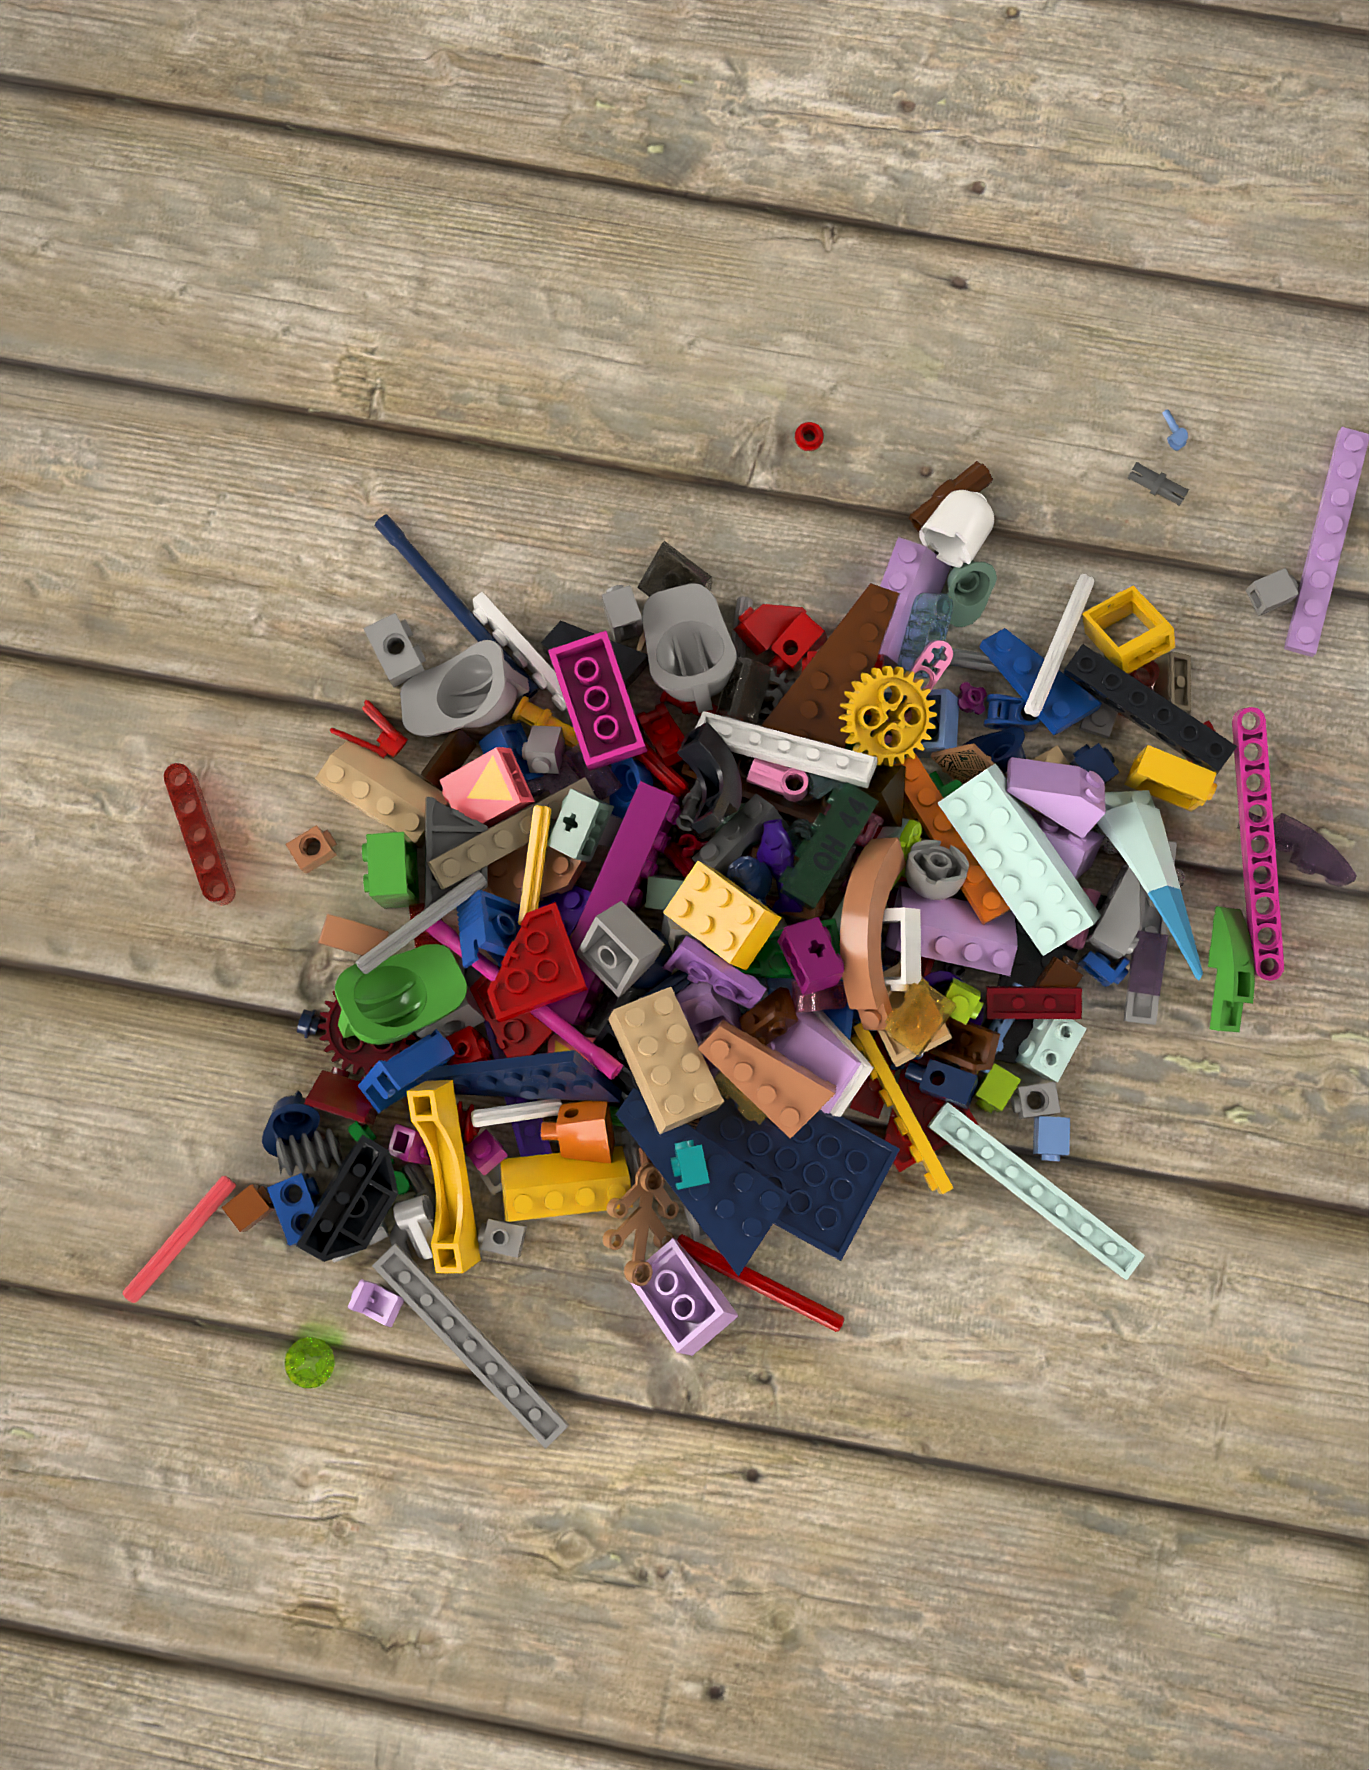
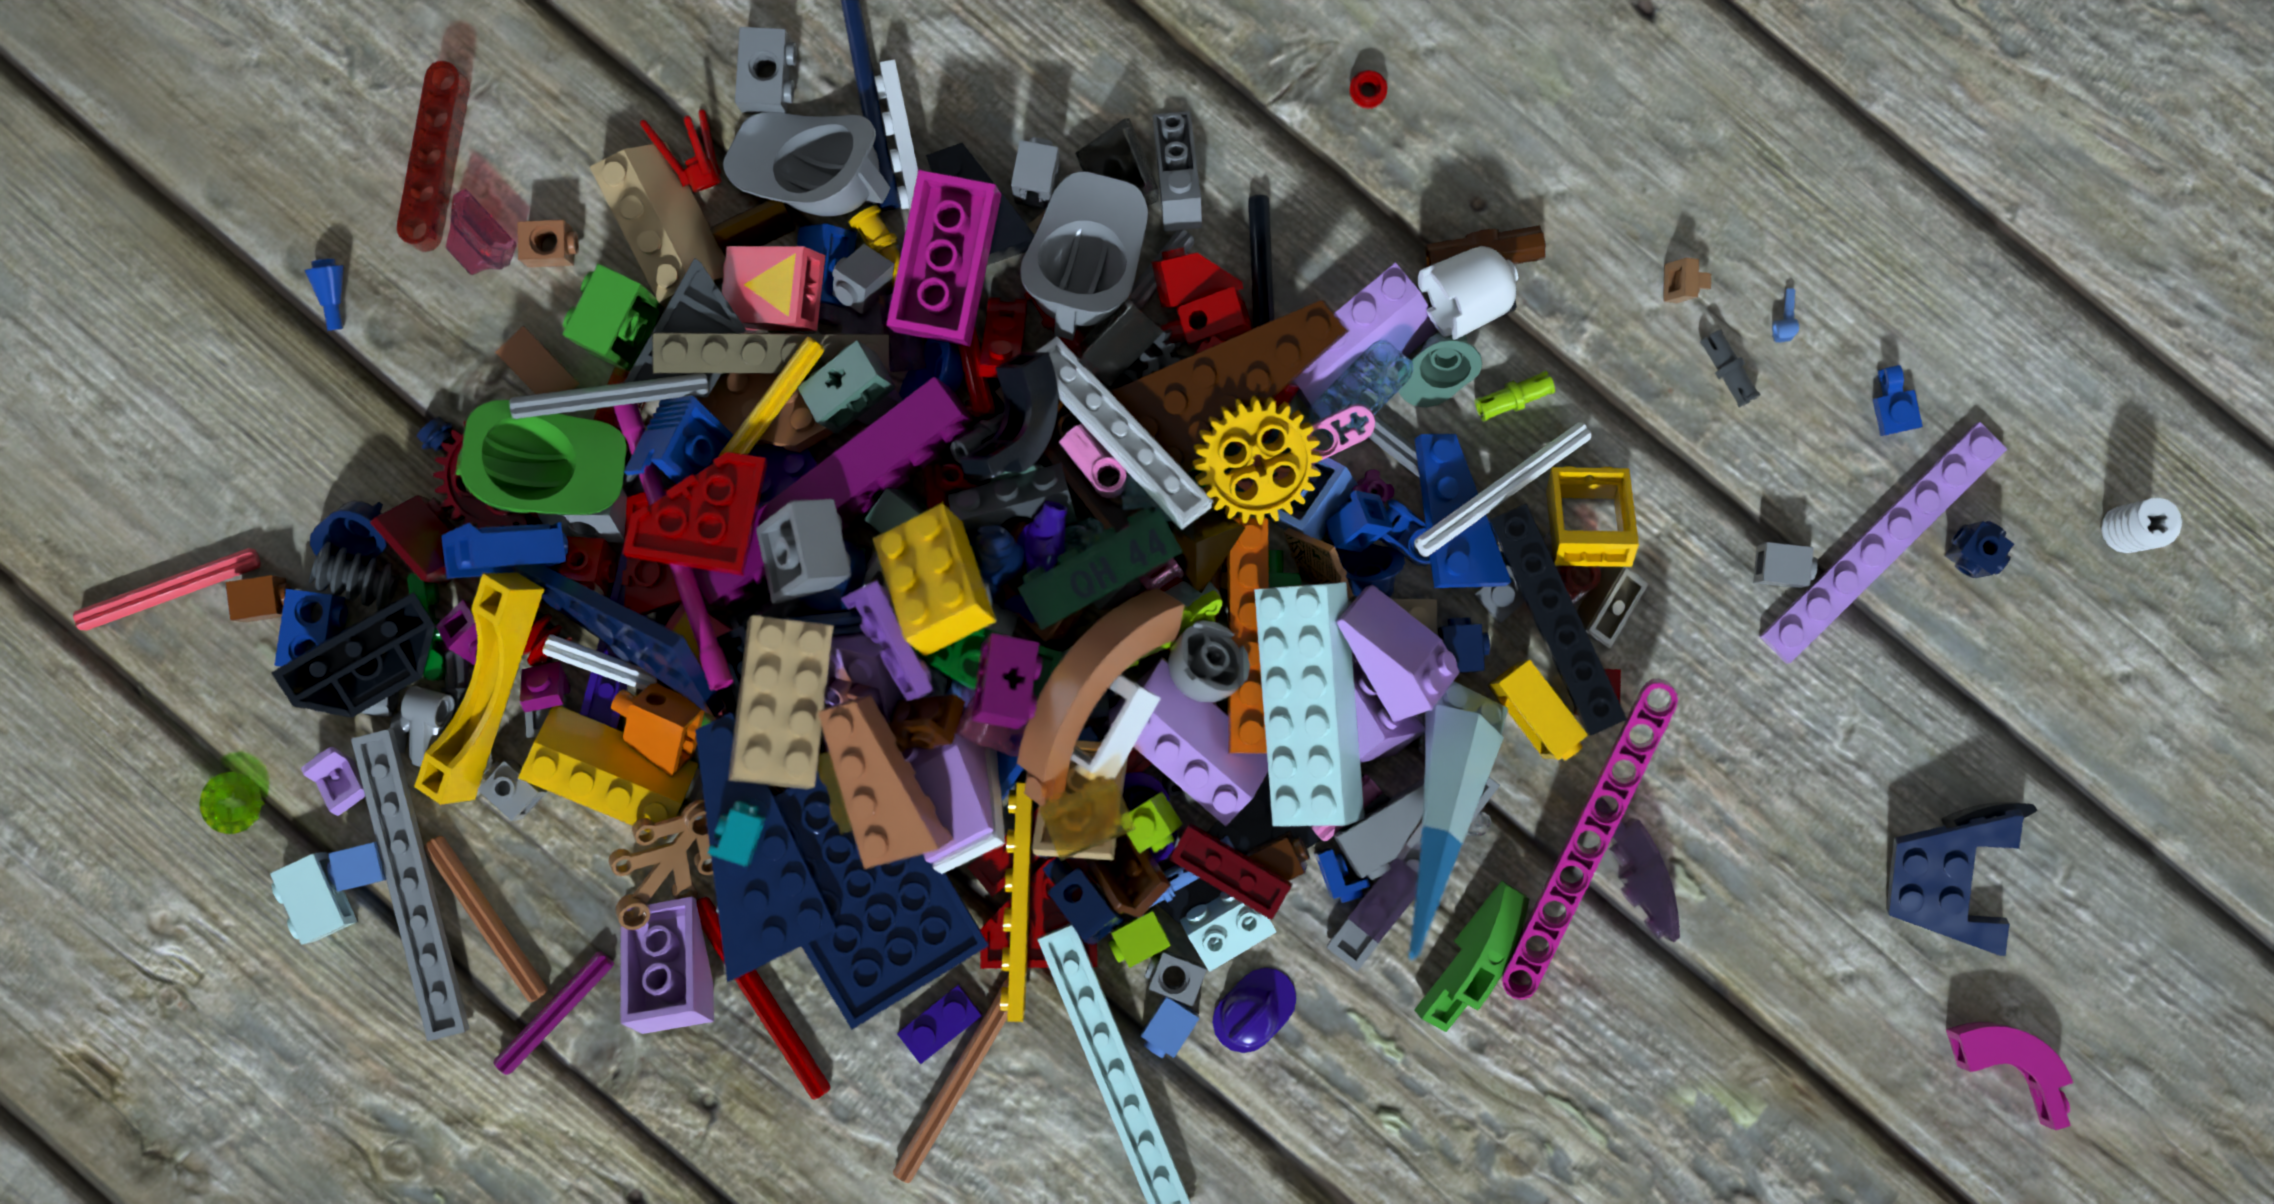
camera: 30 degrees right, 5 degrees up
none -> light aqua brick [270,852,358,945]
none -> blue cone [304,259,344,331]
none -> medium blue brick [327,842,386,892]
none -> nougat axle [424,836,548,1002]
none -> clear pink slope [445,188,517,275]
none -> magenta axle [493,951,614,1075]
none -> nougat axle [893,975,1027,1183]
none -> dark purple plate [897,984,983,1065]
none -> light grey slope [1152,111,1202,232]
none -> dark purple piece [1212,968,1297,1053]
none -> black axle [1248,195,1274,329]
none -> blue brick [1325,490,1393,552]
none -> lime pin [1474,370,1555,422]
none -> medium nougat tile [1664,257,1711,303]
none -> blue plate [1872,365,1923,436]

